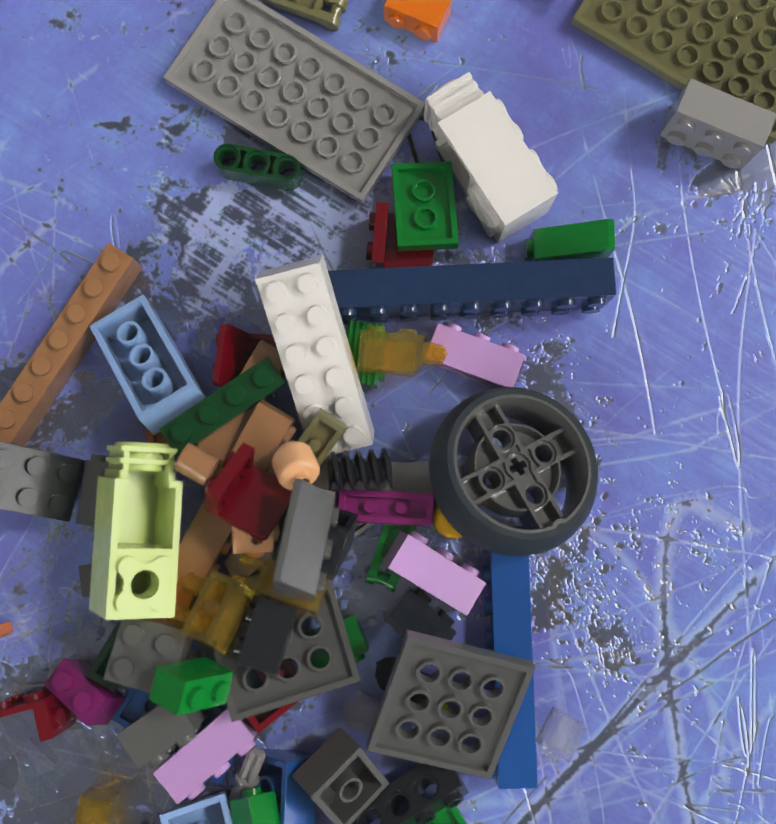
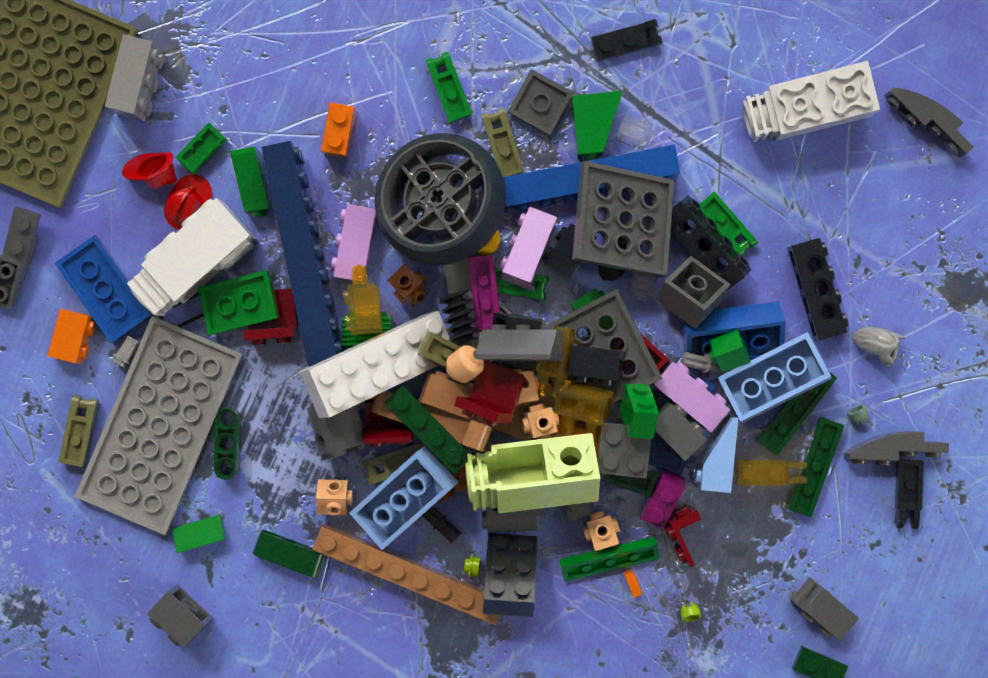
camera: 100 degrees left, 5 degrees up
none -> blue plate [54,235,152,343]
none -> light grey pin [112,336,140,368]
none -> red piece [122,152,177,189]
none -> dark grey brick [147,585,213,648]
none -> red piece [164,174,212,230]
none -> green slope [173,514,227,553]
none -> green plate [175,122,228,175]
none -> dark green beam [252,530,327,578]
none -> dark grey cylinder [307,403,368,460]
none -> light nougat brick [316,479,353,515]
none -> orange brick [321,102,357,159]
none -> olive plate [362,442,425,485]
none -> reddish brown brick [387,264,430,307]
none -> black axle [422,506,462,544]
none -> green plate [425,51,472,124]
none -> lime plate [464,554,481,578]
none -> olive plate [481,107,524,177]
none -> dark grey plate [507,69,574,136]
none -> light nougat brick [521,403,559,440]
none -> green plate [559,537,660,582]
none -> green slope [571,91,622,161]
none -> light nougat brick [583,511,620,551]
none -> black plate [591,19,663,62]
none -> light blue slope [691,416,739,493]

